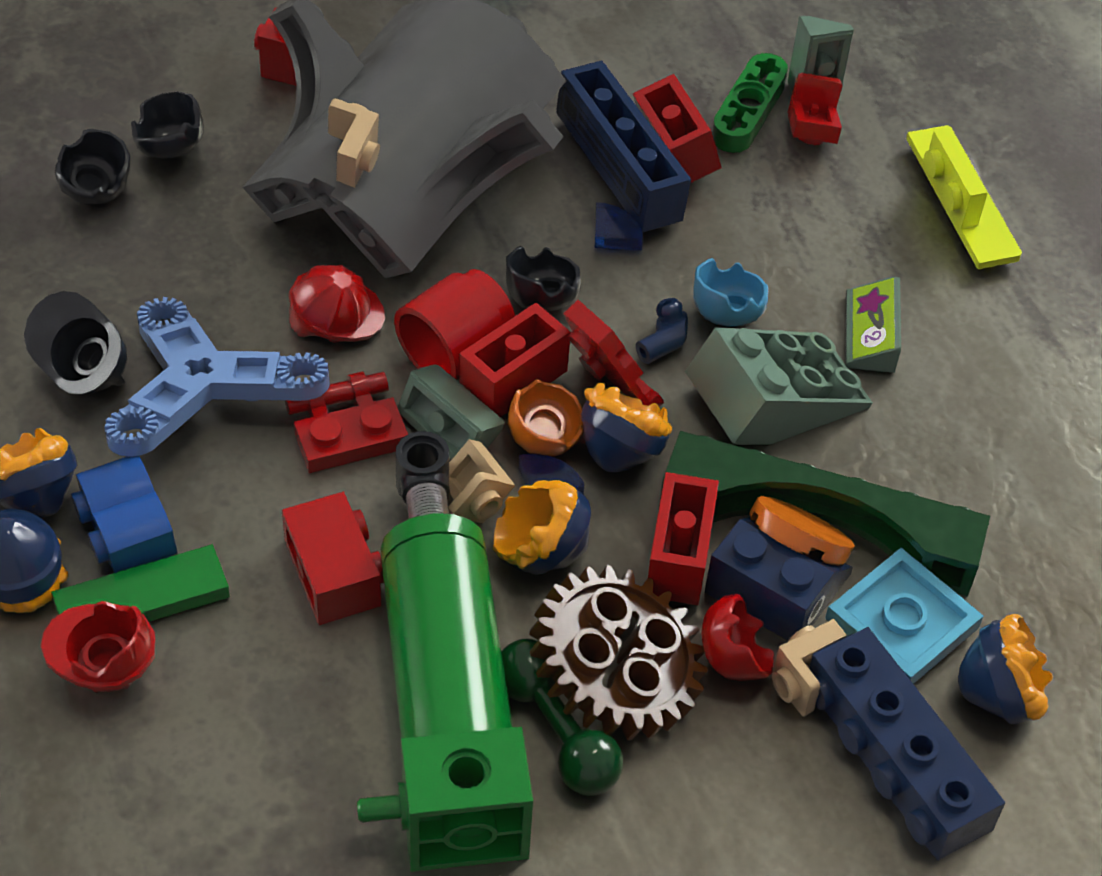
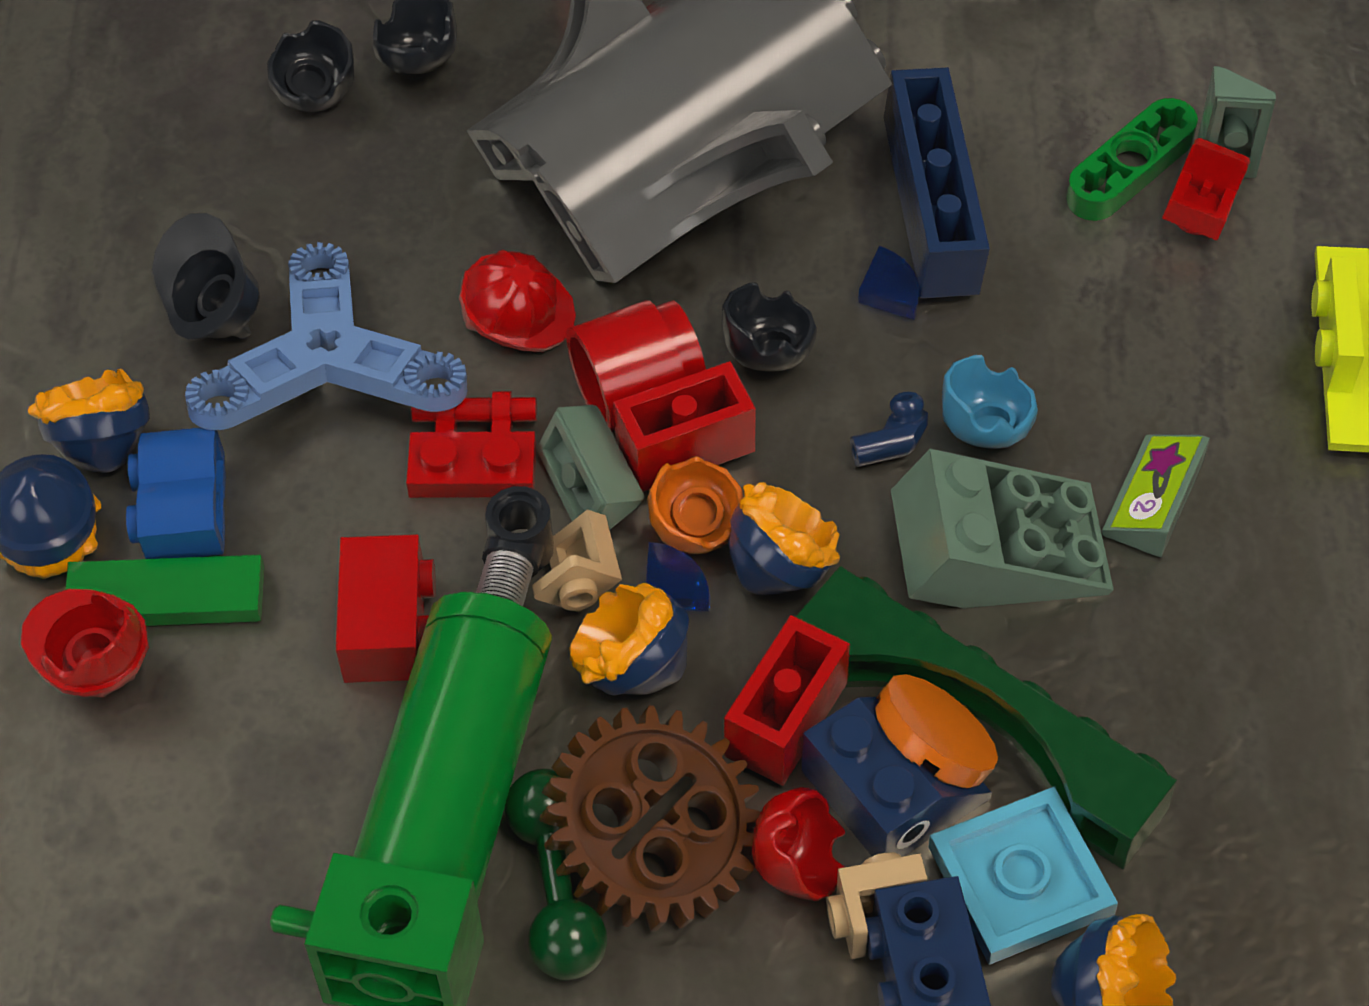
camera: 25 degrees right, 5 degrees up
tan bracket [328,98,380,188] -> none
red wing [563,300,664,407] -> none
red brick [632,74,722,183] -> none

